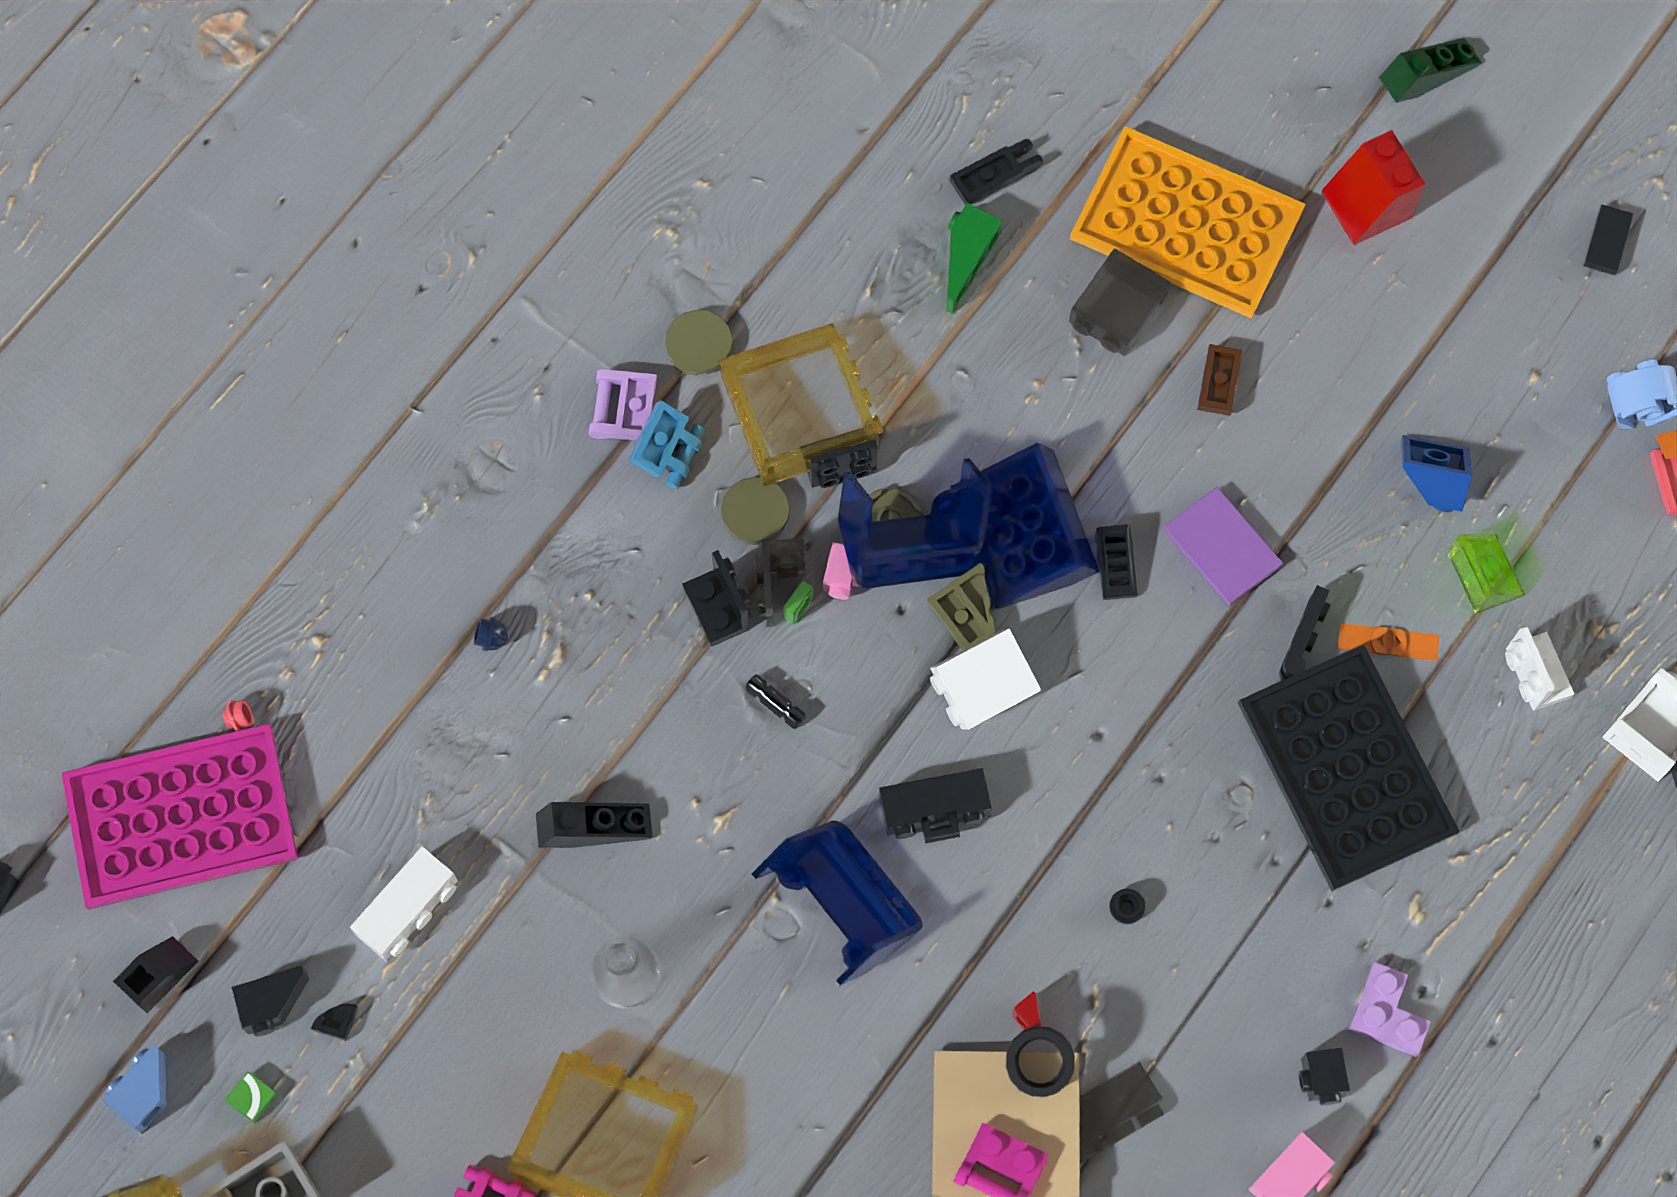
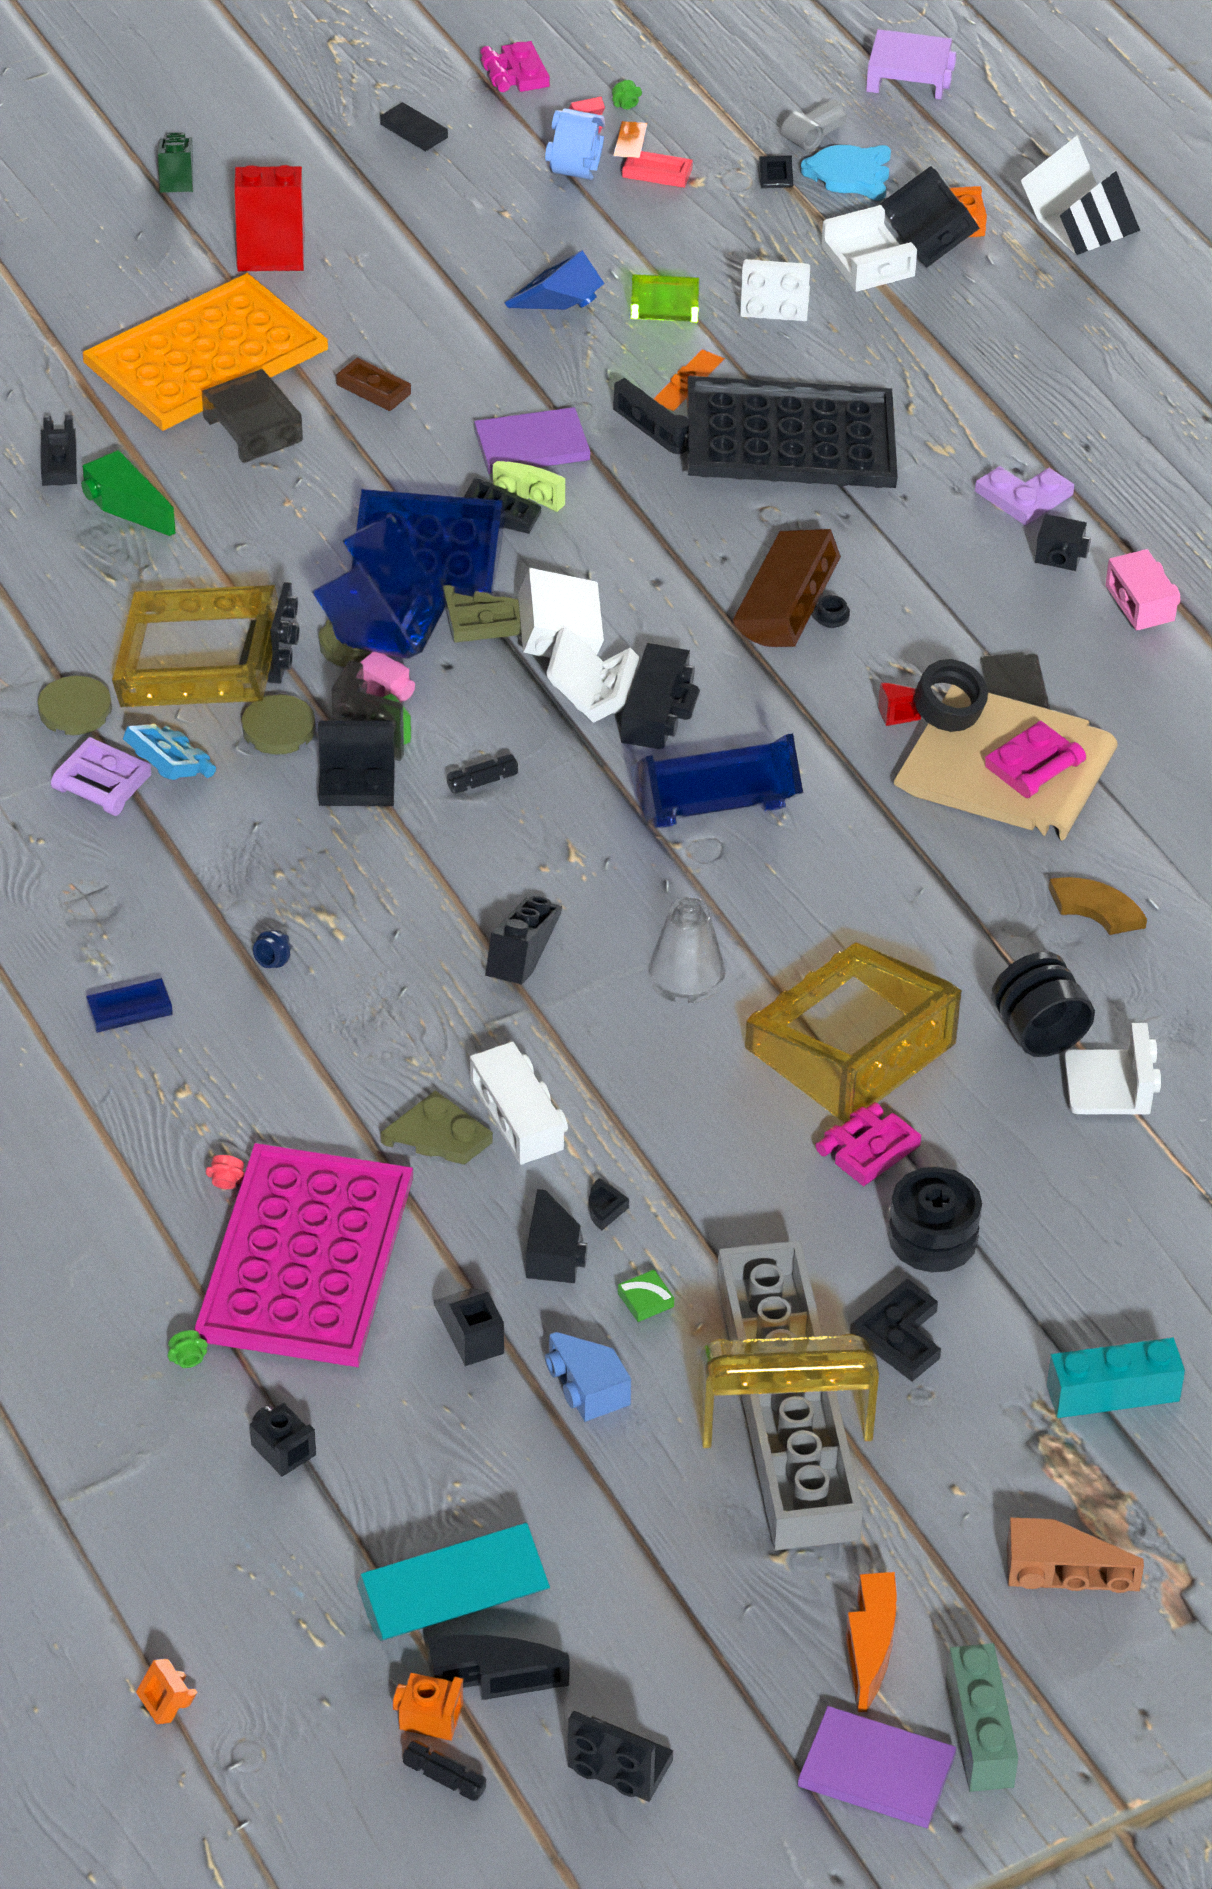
camera: 65 degrees left, 25 degrees down
none -> clear blue tile [86,978,173,1033]
none -> bright green plate [167,1330,208,1368]
none -> olive wing [381,1090,493,1165]
none -> yellowish green slope [493,461,565,512]
none -> white bracket [547,627,639,723]
none -> reddish brown brick [733,529,841,647]

